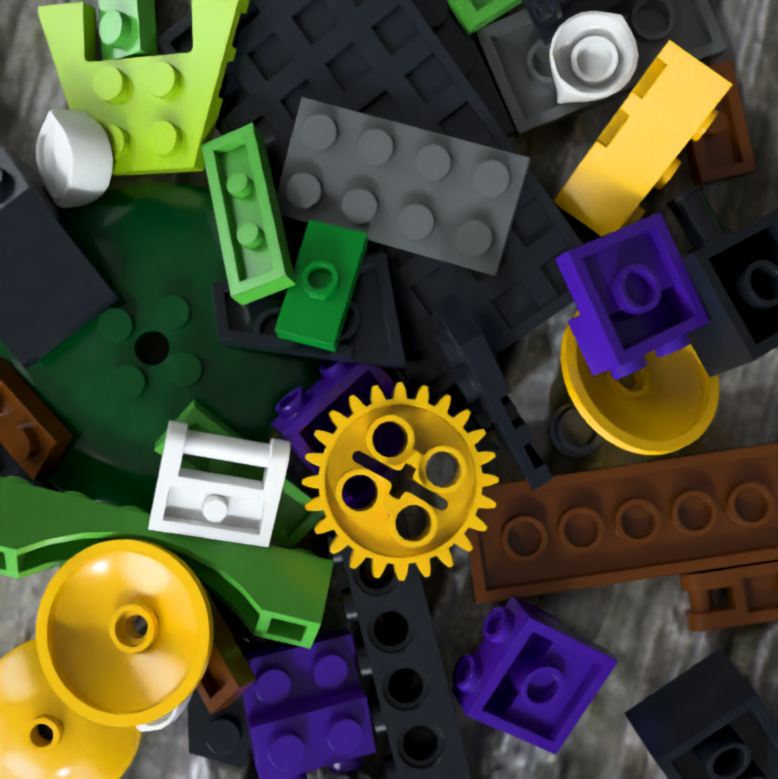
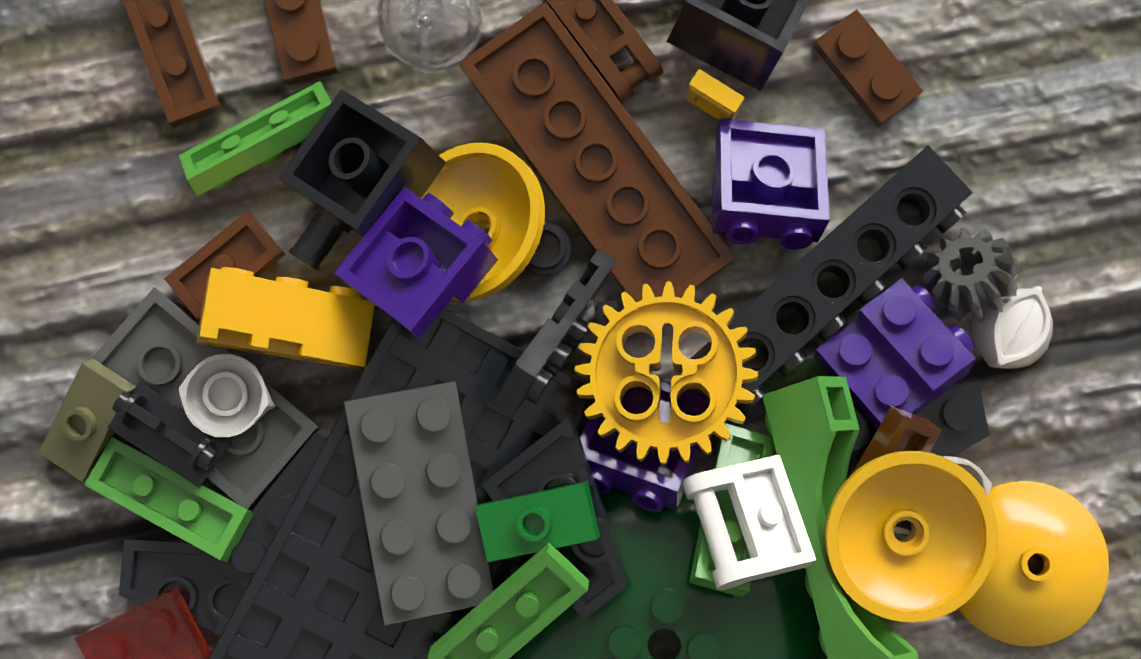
camera: 115 degrees left, 5 degrees down
none -> yellow tile [685,69,745,121]

